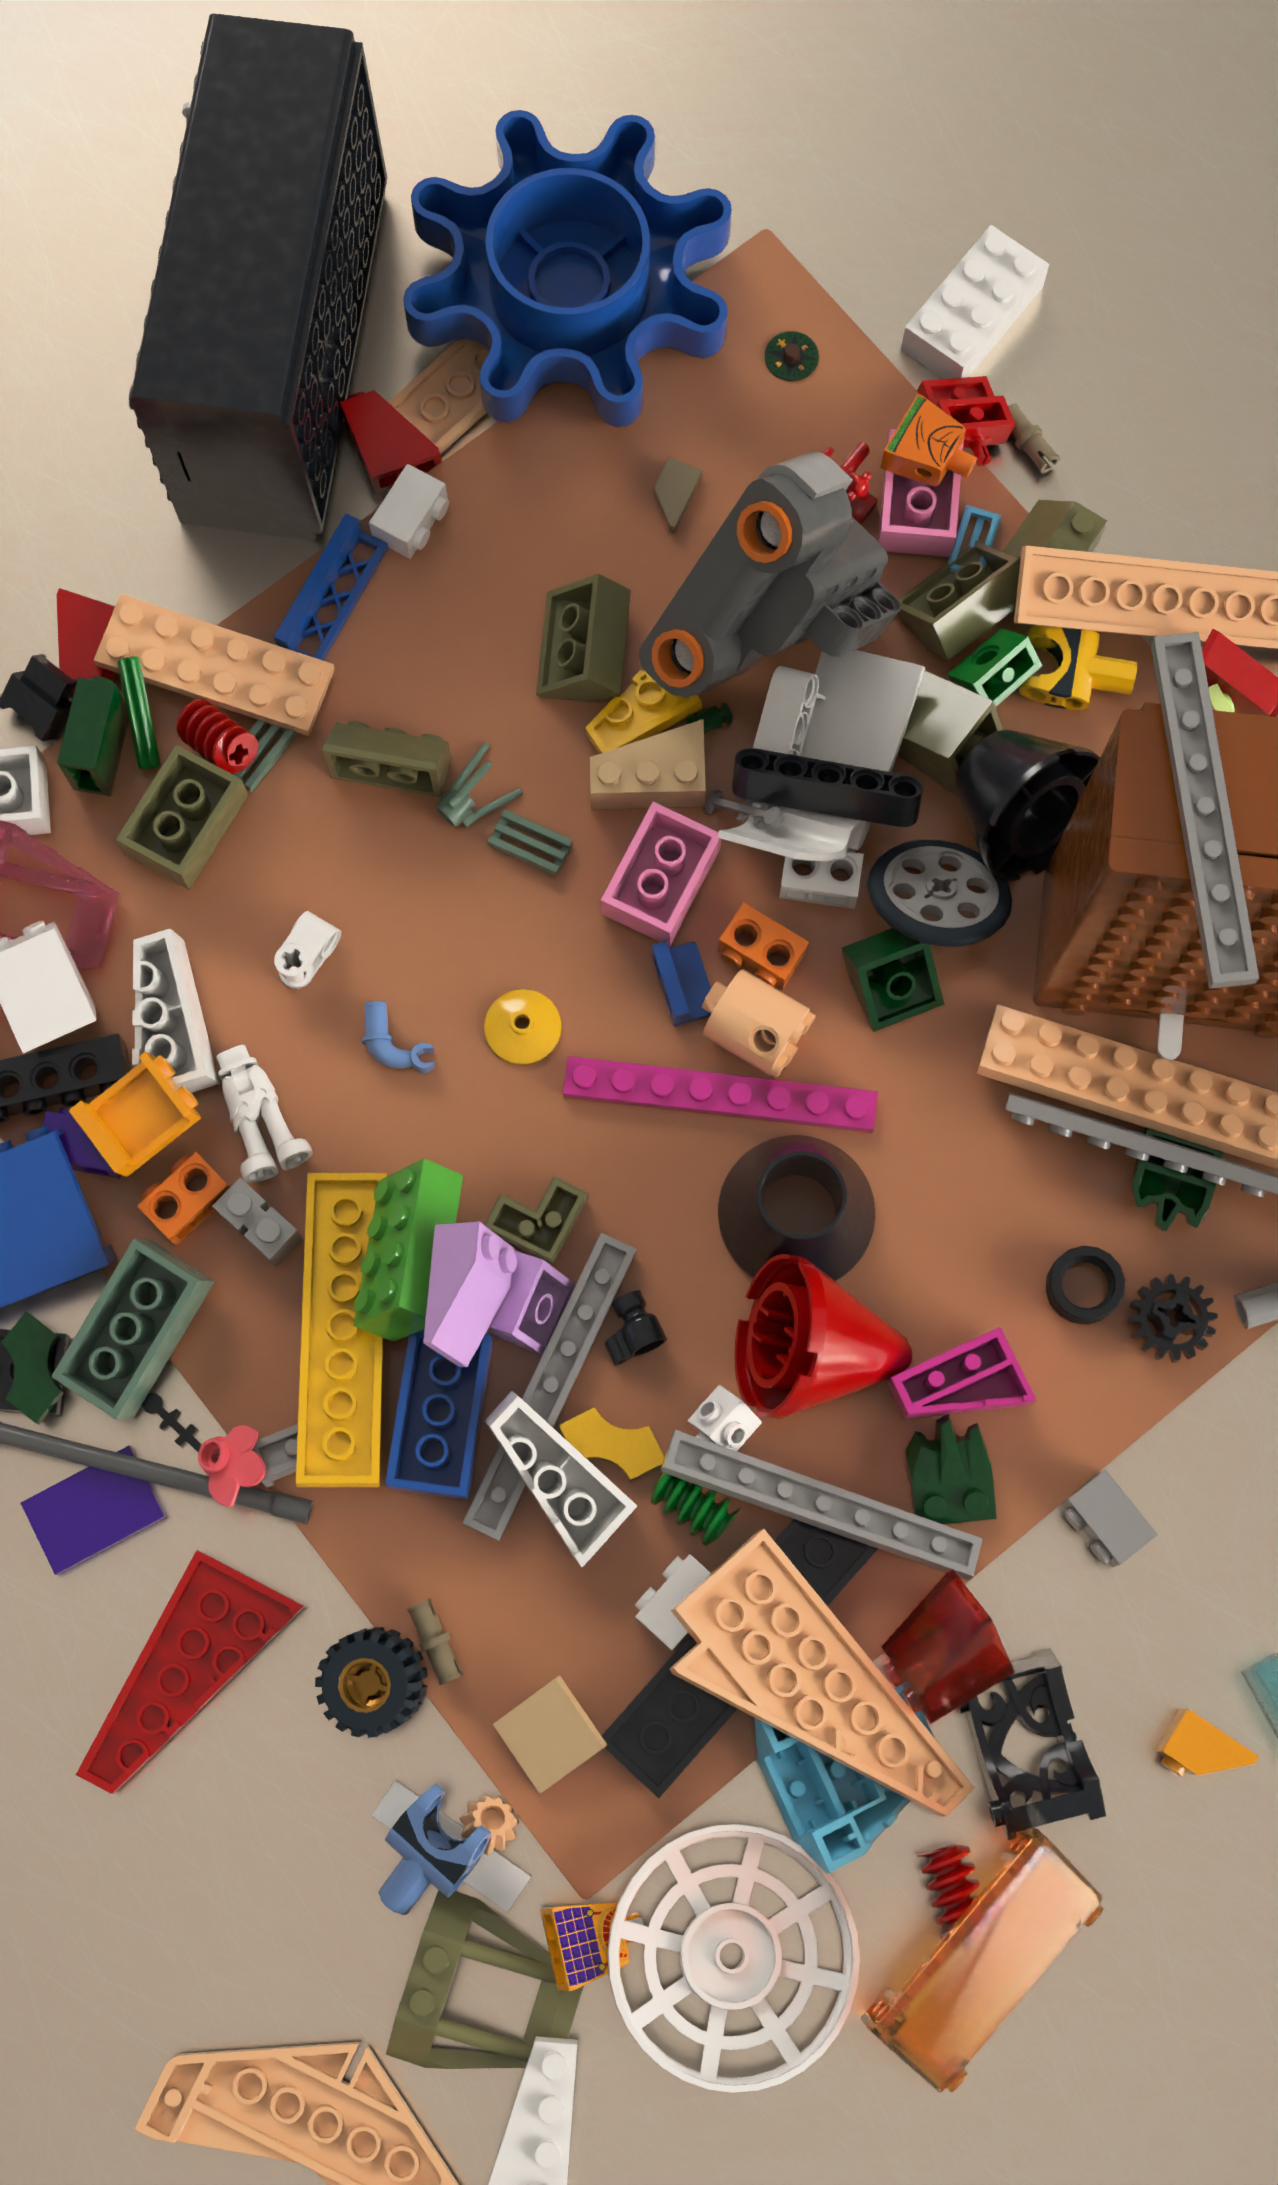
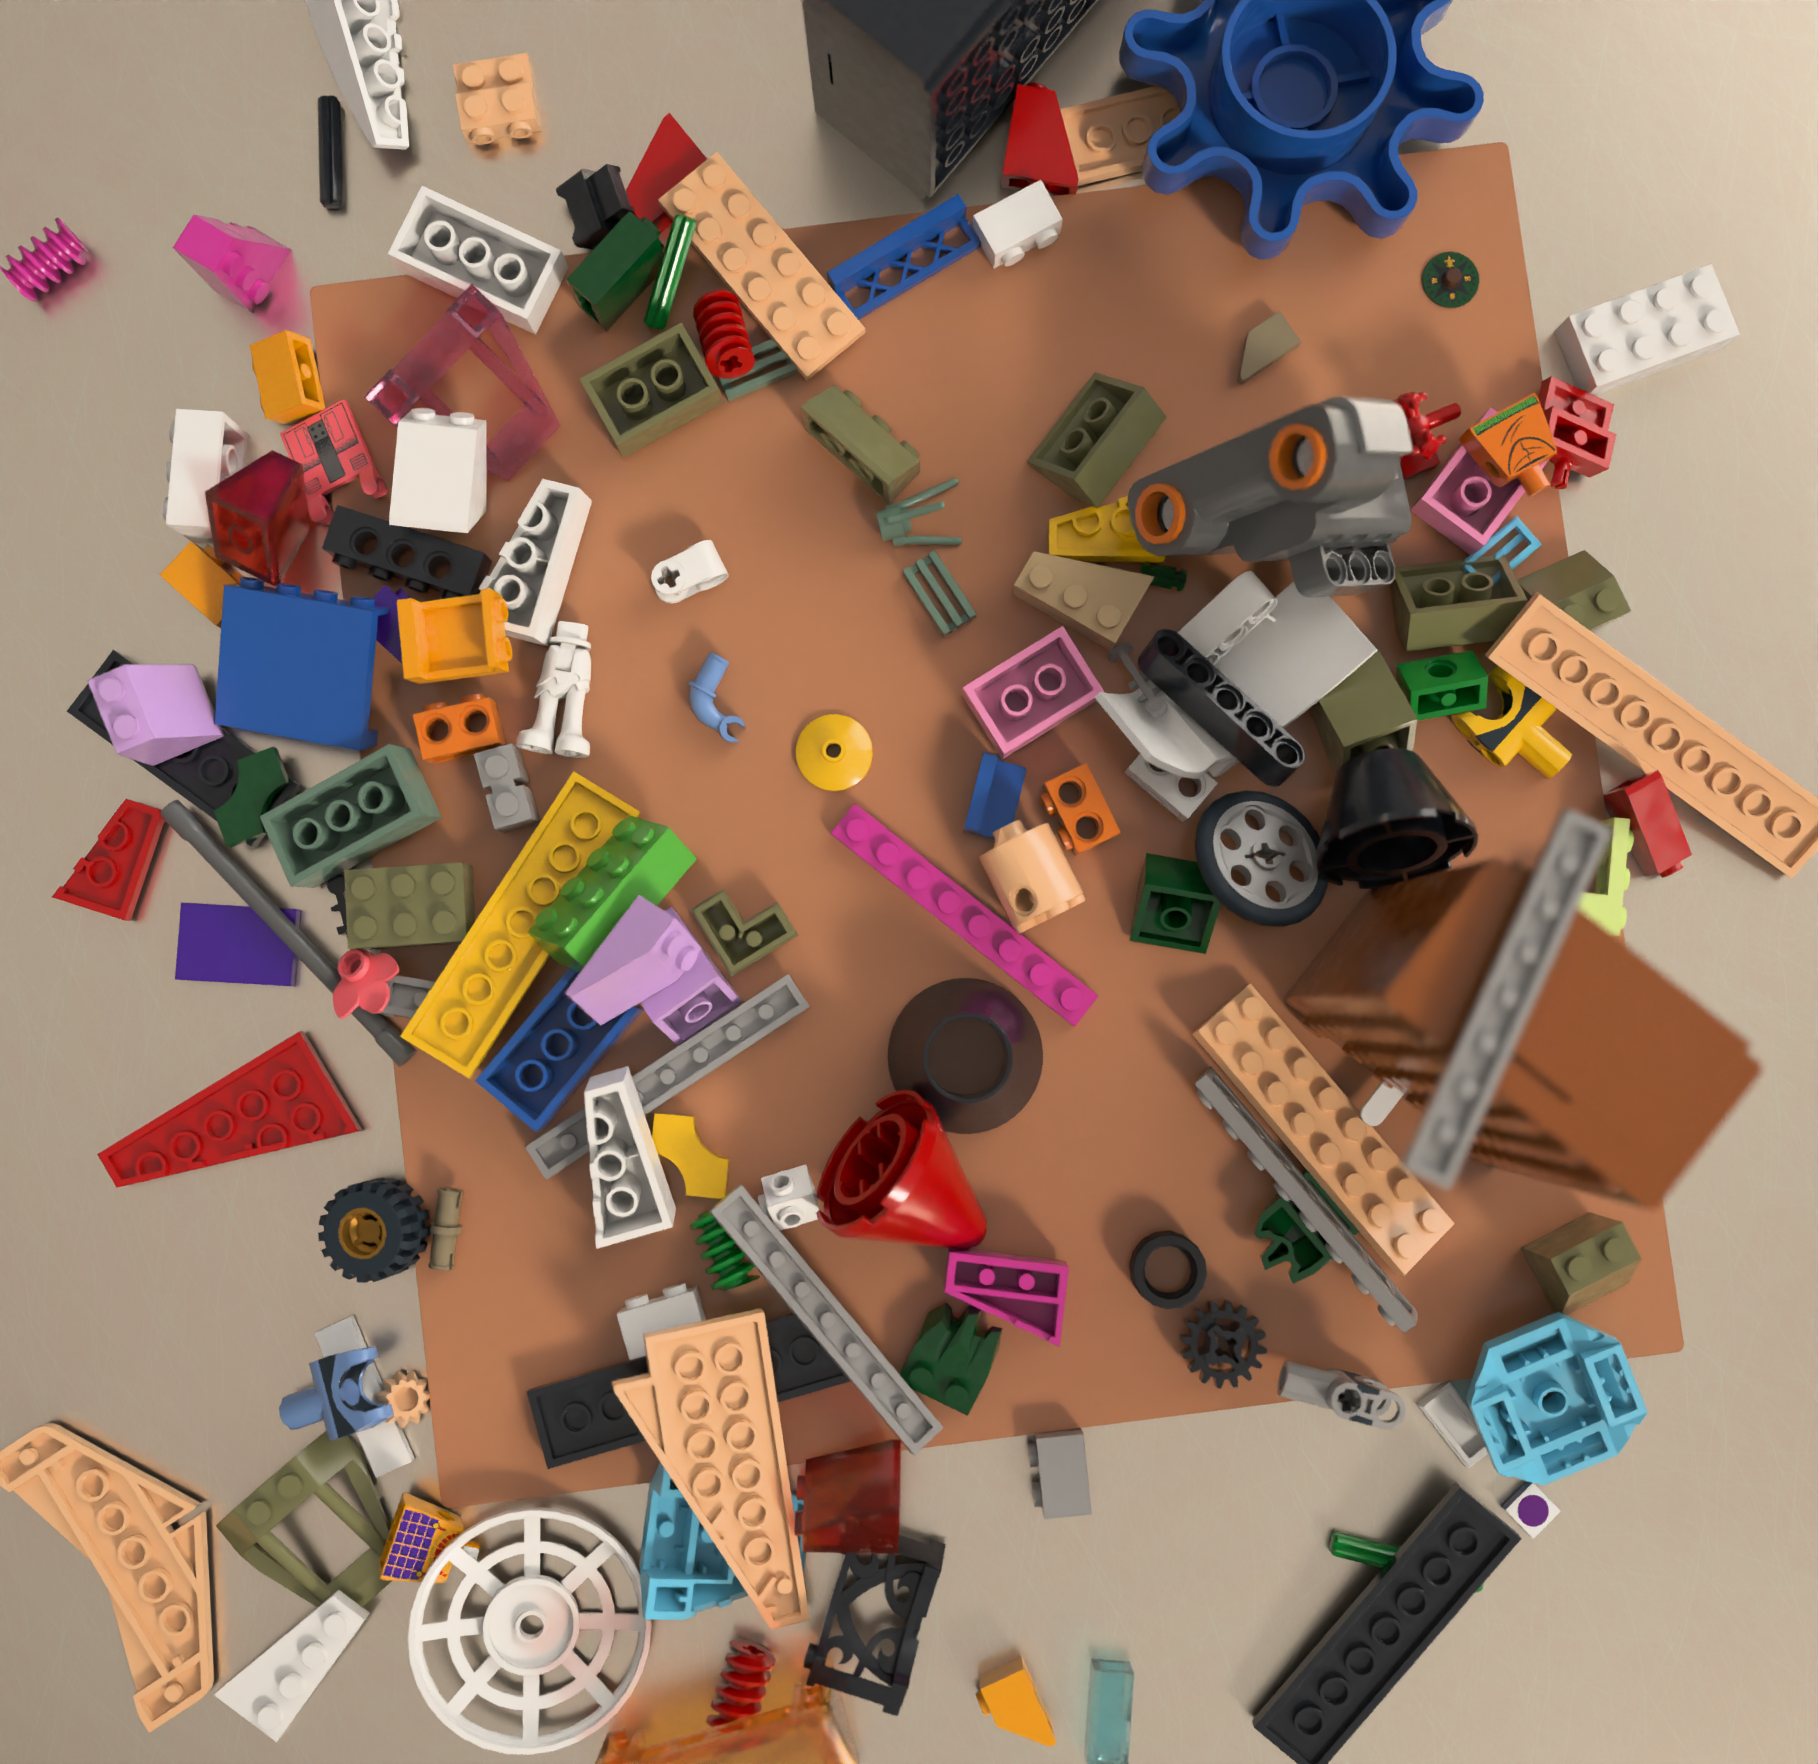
camera: 30 degrees right, 10 degrees up
tan tile [493,1675,607,1794] -> none
black piece [605,1290,667,1366] -> none
dark tan pin [1008,403,1060,473] -> none
none -> olive brick [344,862,475,950]

